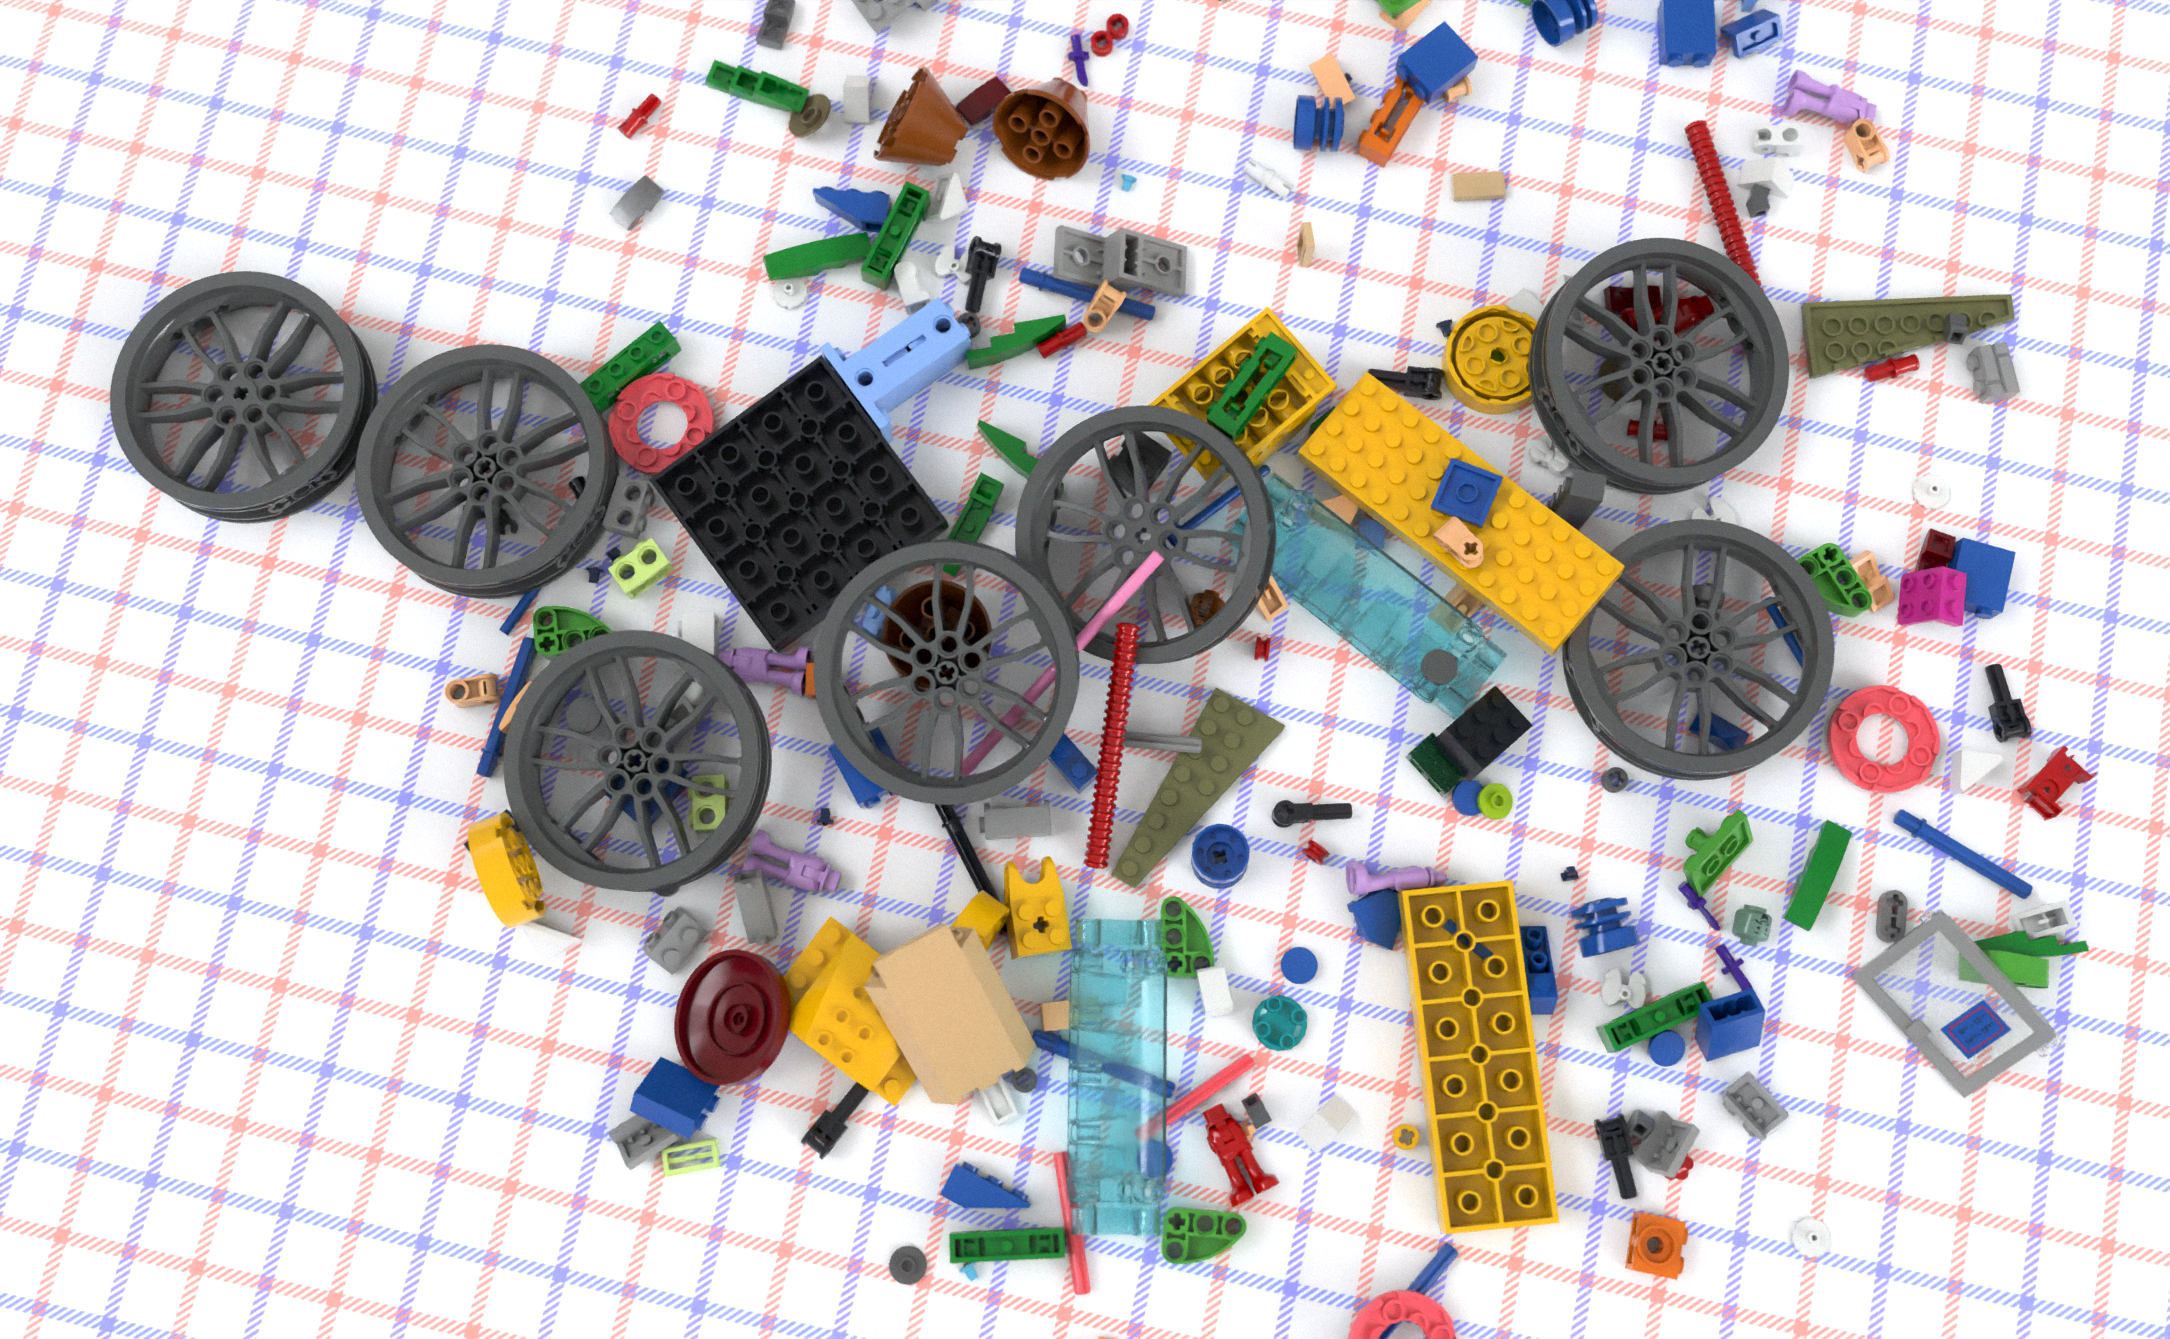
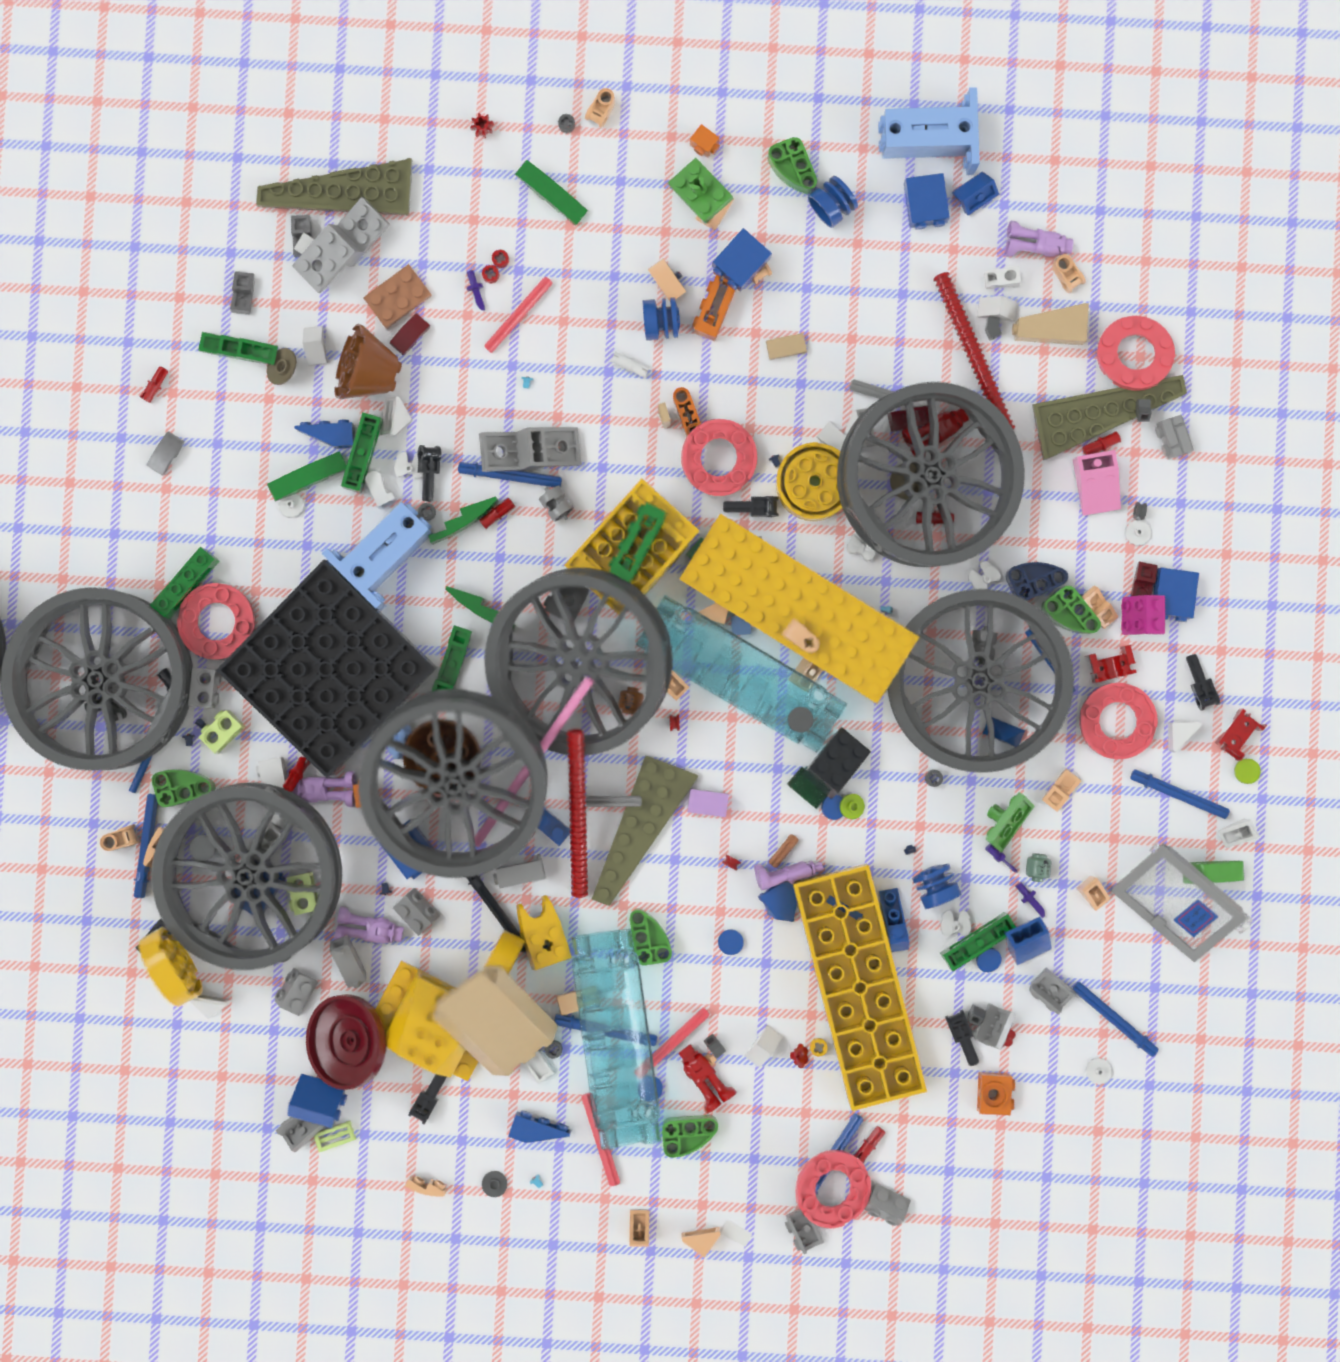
camera: 10 degrees left, 10 degrees up
green brick [949,1226,1065,1264] -> none
dark orange cone [993,77,1090,180] -> none
light nougat piece [1083,279,1127,332] -> none
blue piece [1167,465,1270,547] -> none
blue wheel [1191,824,1250,889] -> none
white slope [1196,964,1233,1018] -> none
teal dish [1252,995,1307,1051] -> none
black connector [1271,800,1352,828] -> none
blue tile [1431,458,1503,529] -> none
dark grey brick [1546,469,1607,531] -> none
green slope [1783,820,1852,932] -> none
flat silver beam [1876,890,1908,943] -> none
green slope [1974,930,2089,958] -> none
none -> red axle [283,757,310,792]
none -> nougat plate [363,264,432,330]
none -> light grey bracket [393,888,440,936]
none -> light nougat slope [405,1176,448,1197]
none -> coral axle [484,276,552,353]
none -> light grey wheel [539,485,574,522]
none -> orange beam [673,387,701,437]
none -> coral plate [681,419,757,496]
none -> lavender panel [687,789,729,817]
none -> nougat axle [769,834,799,868]
none -> red plant [790,1044,808,1068]
none -> light grey axle [850,379,894,399]
none -> red axle [854,1126,886,1163]
none -> dark blue beam [1005,562,1069,601]
none -> tan slope [1012,303,1089,345]
none -> light nougat slope [1042,768,1082,812]
none -> blue axle [1072,982,1159,1057]
none -> bright pink slope [1073,450,1121,516]
none -> light nougat slope [1076,876,1110,911]
none -> red piece [1085,644,1137,683]
none -> coral plate [1097,316,1175,391]
none -> dark grey bush [1133,501,1147,520]
none -> lime piece [1234,758,1261,784]

